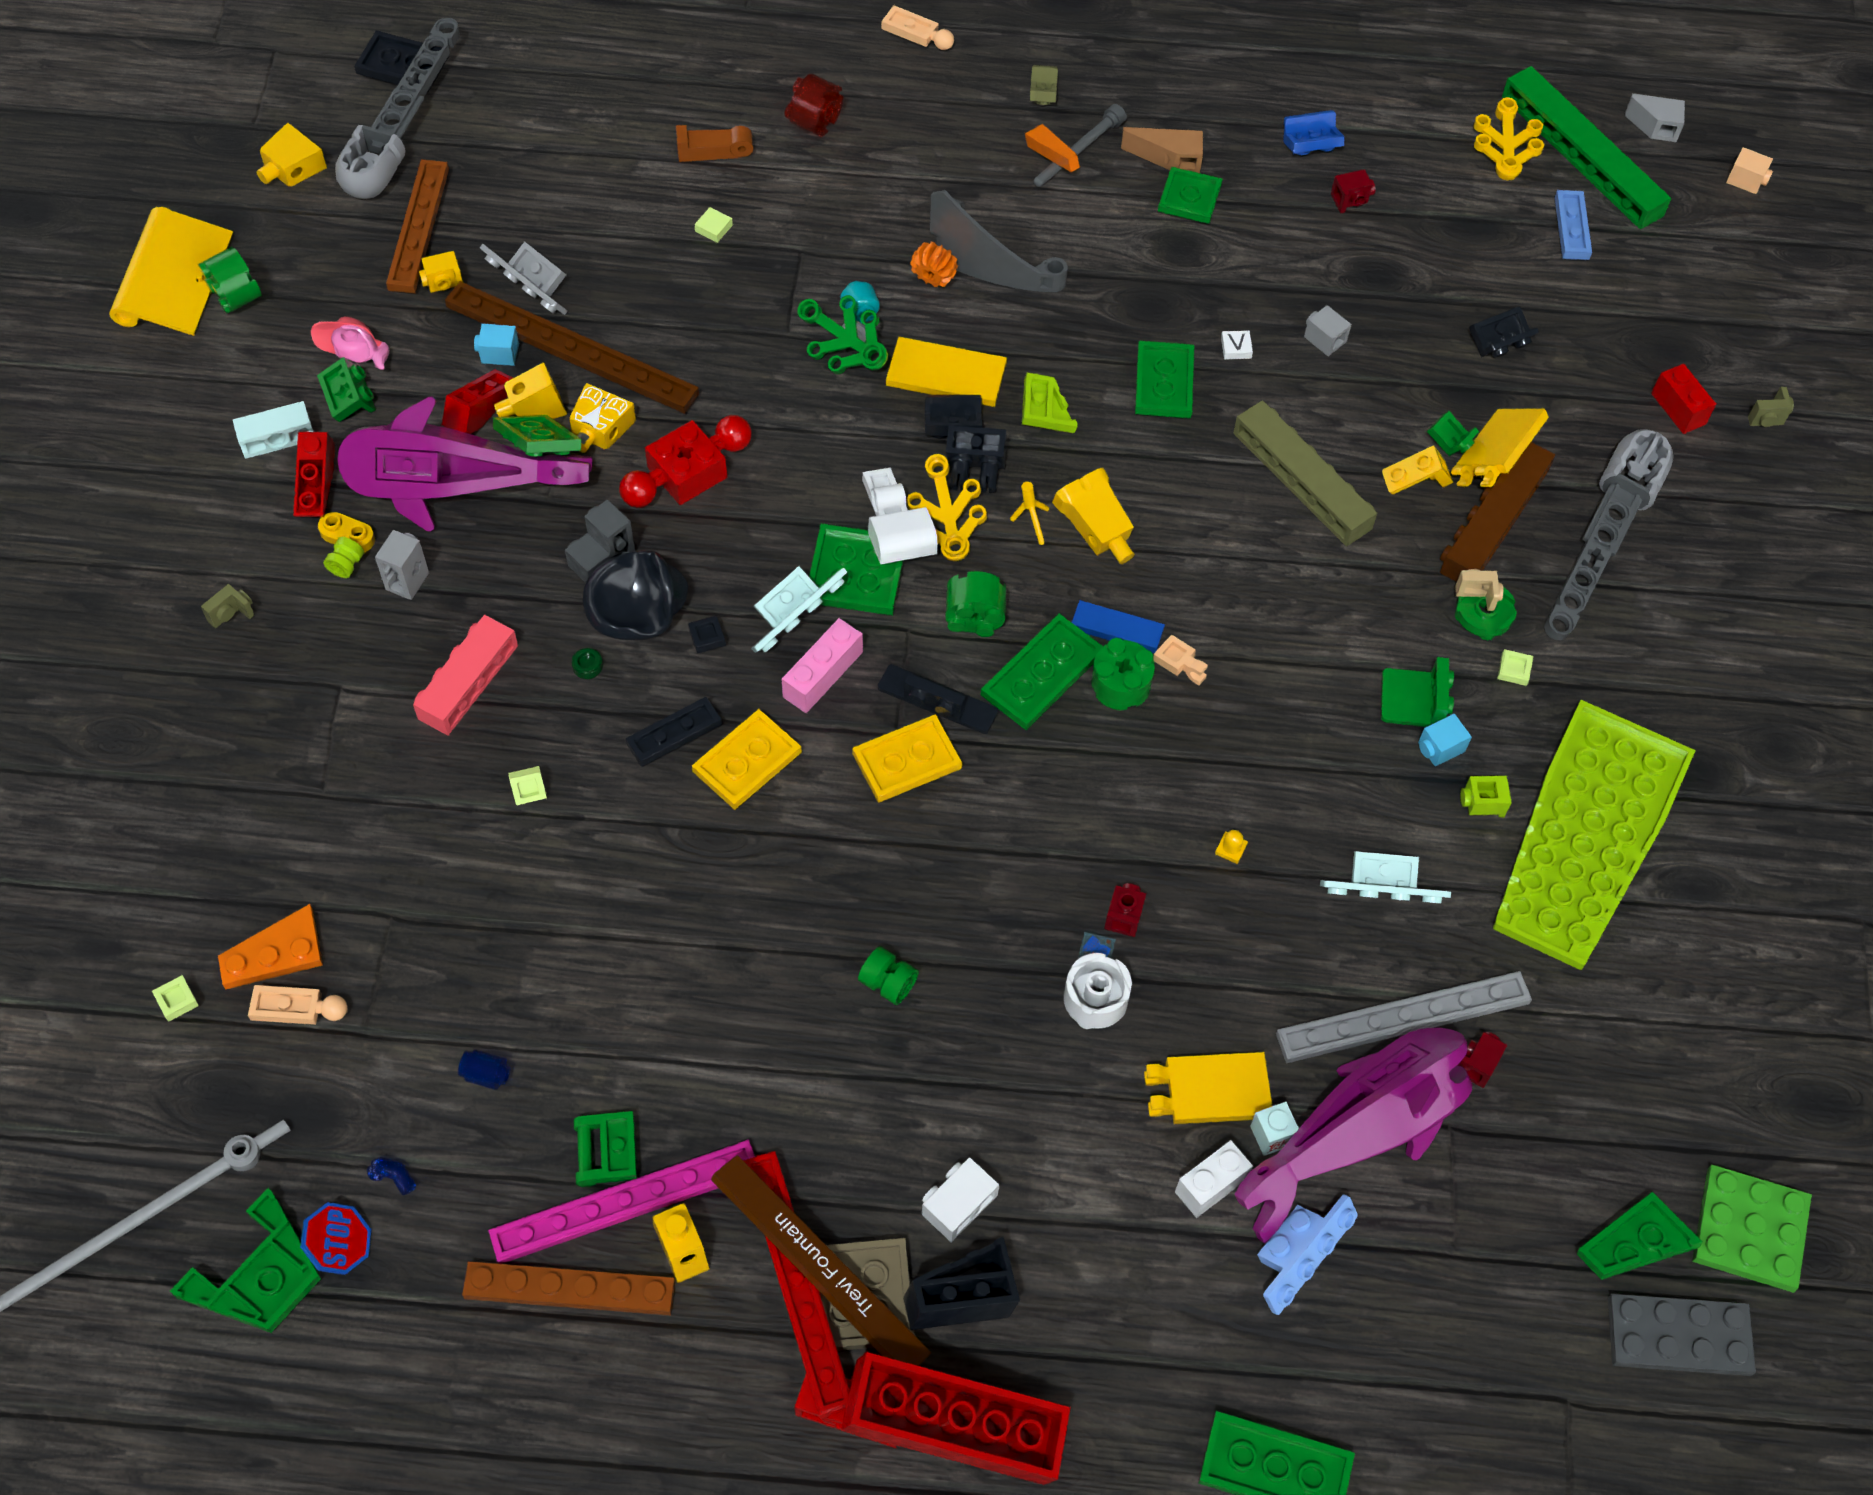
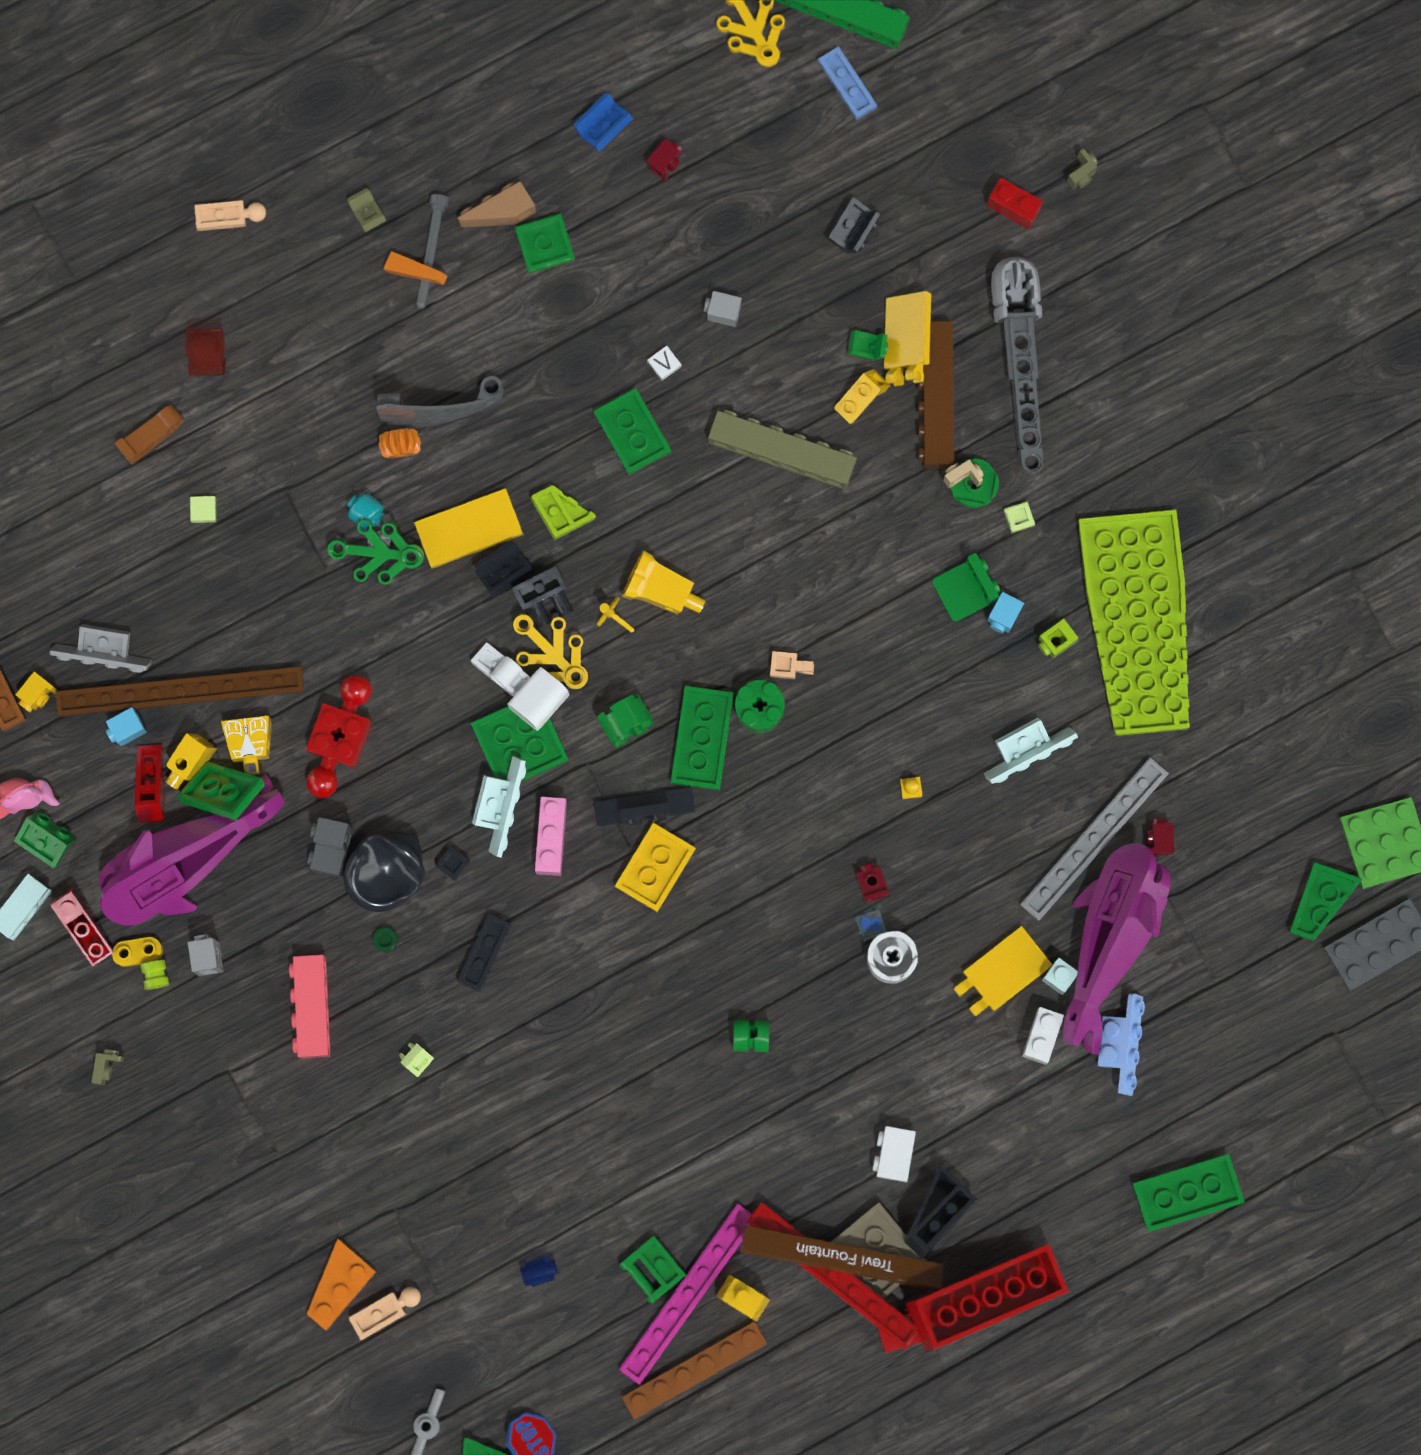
camera: 30 degrees left, 20 degrees up
yellowish green plate [152,975,199,1022] -> none
clear blue arm [367,1157,416,1195] -> none
yellow plate [692,709,802,810] -> none
blue tile [1072,600,1165,653] -> none

